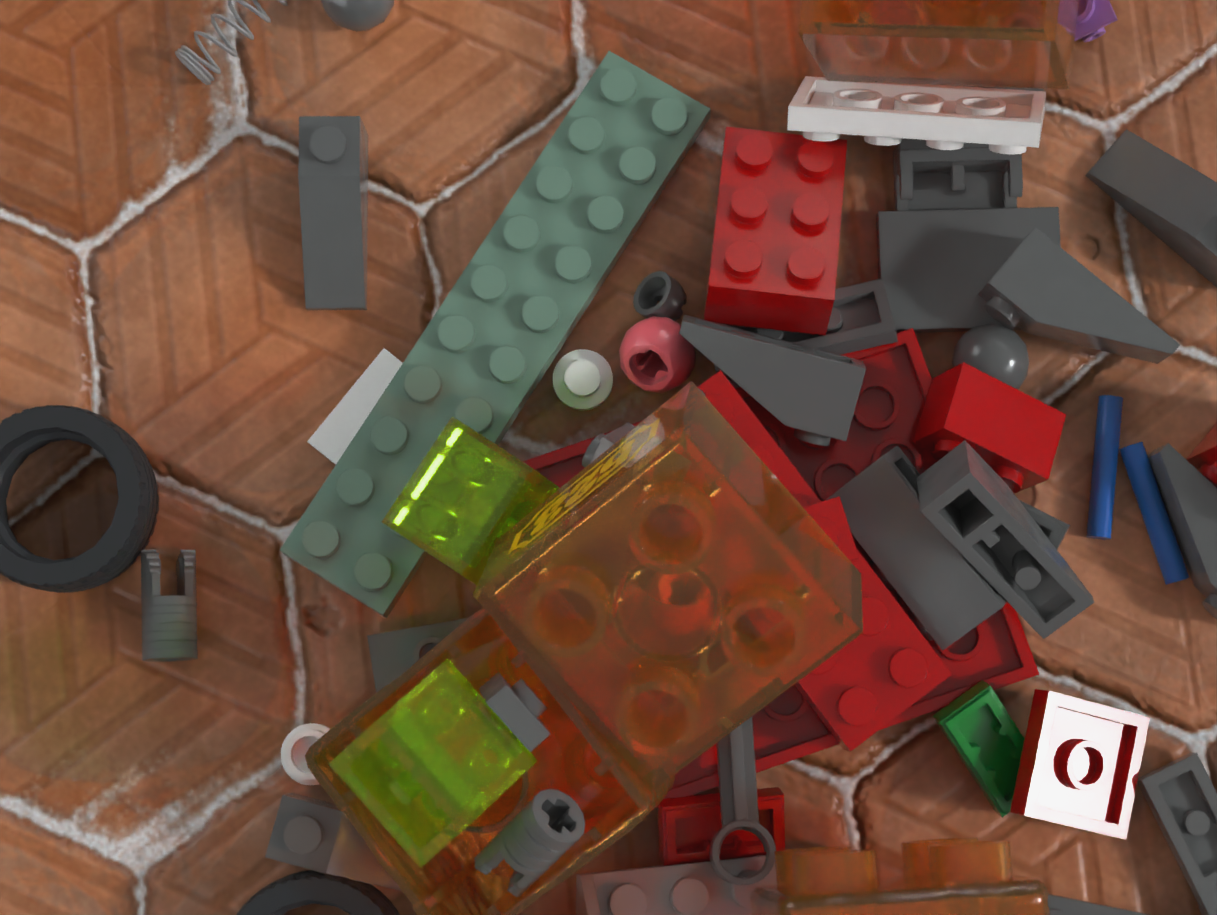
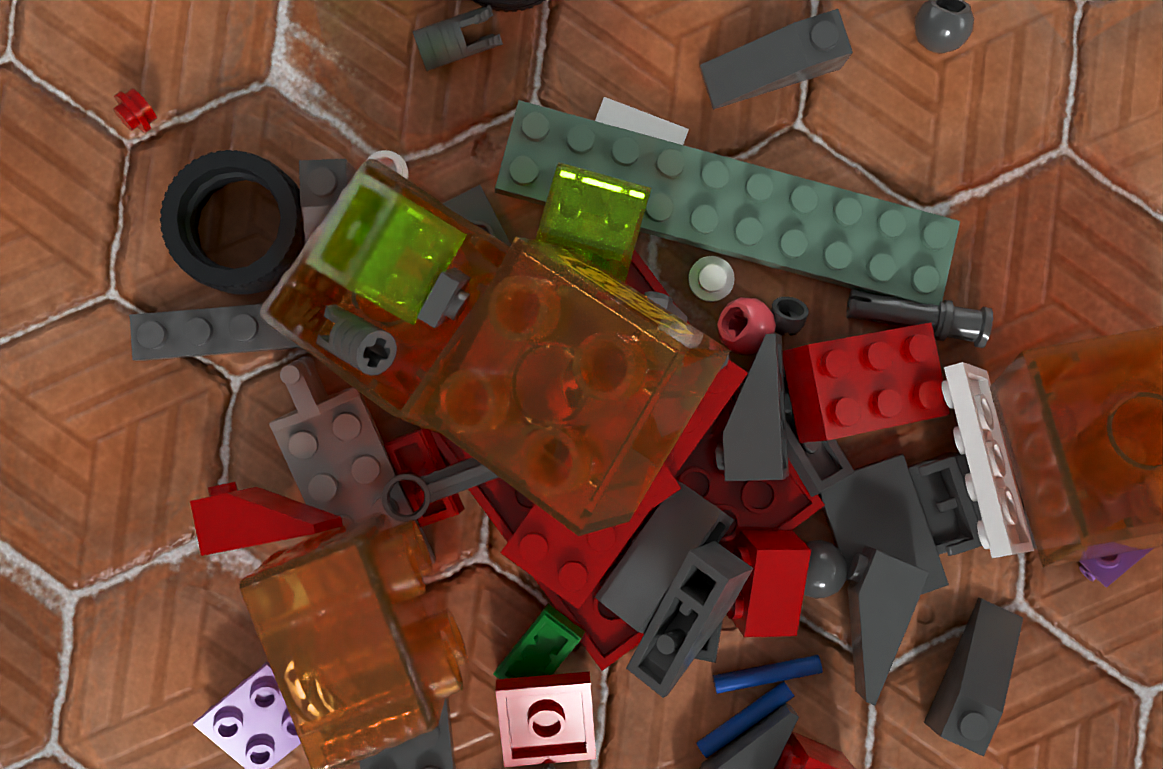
camera: 70 degrees right, 5 degrees up
none -> dark grey pin [846,289,993,348]

